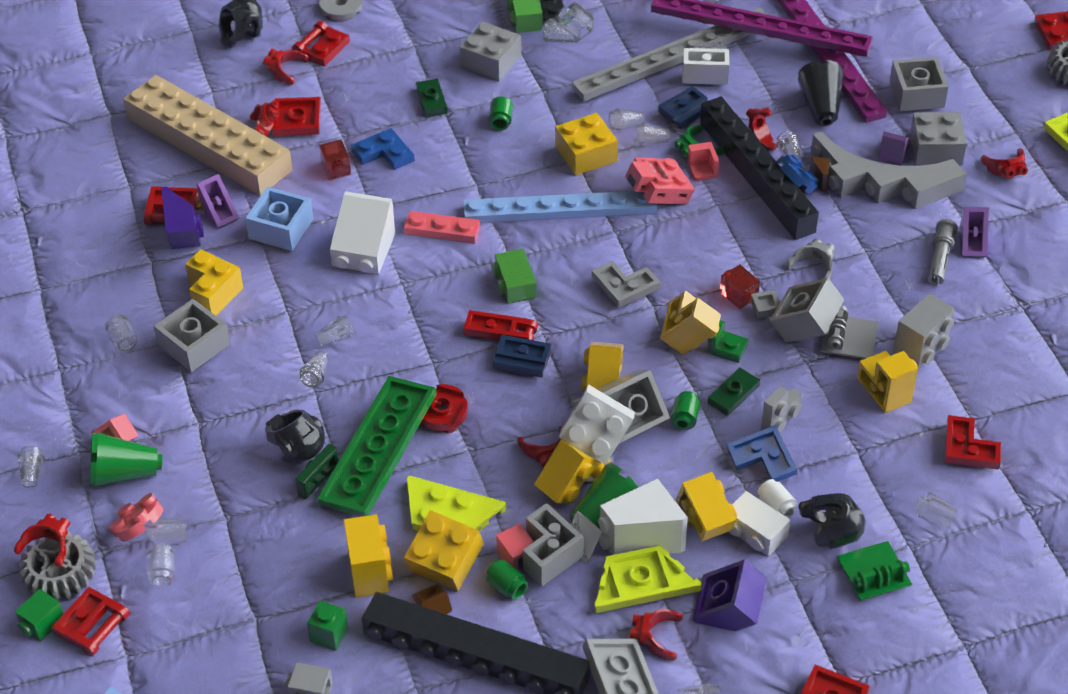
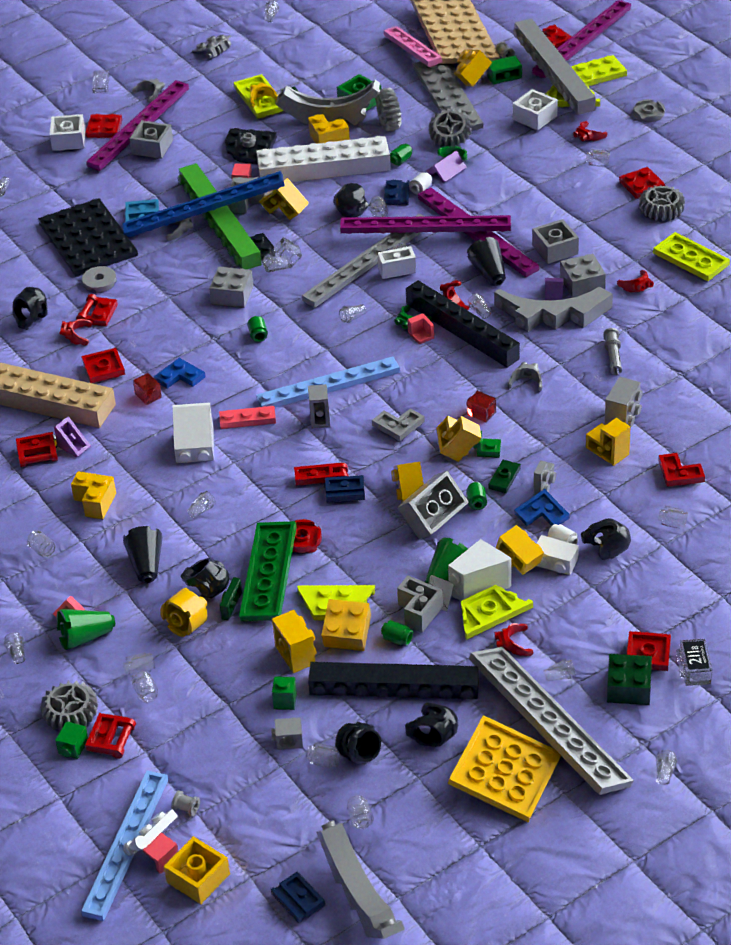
camera: 15 degrees left, 5 degrees down
red helmet [14,513,70,567] -> none
coral plate [109,493,163,541] -> none
light grey brick [154,299,230,373] -> none
dark purple slope [161,187,204,249] -> none
light blue brick [245,186,313,251] -> none
red helmet [250,100,279,136] -> none
clear cone [300,351,329,388] -> none
reddish brown slope [412,584,452,614] -> none
dark green plate [416,78,448,117] -> none
bright green brick [491,248,536,303] -> none
coral panel [496,523,534,570] -> none
red helmet [517,426,563,468] -> none
yellow brick [534,439,611,504] -> none
yellow brick [555,113,618,176] -> none
white brick [559,385,635,465] -> none
coral piece [625,157,695,204] -> none
clear cone [634,123,670,146] -> none
dark blue plate [658,86,708,129] -> none
dark purple slope [692,559,767,631] -> none
light grey plate [750,290,780,319] -> none
light grey brick [770,278,844,343] -> none
blue plate [776,154,819,194] -> none
reddish brown slope [810,157,829,192] -> none
light grey hinge [821,305,878,359] -> none
green hinge [837,541,912,601] -> none
medium lavender slope [959,207,989,257] -> none
none -> black cone [123,526,163,583]
none -> yellow brick [160,588,207,637]
none -> light grey brick [308,384,330,428]

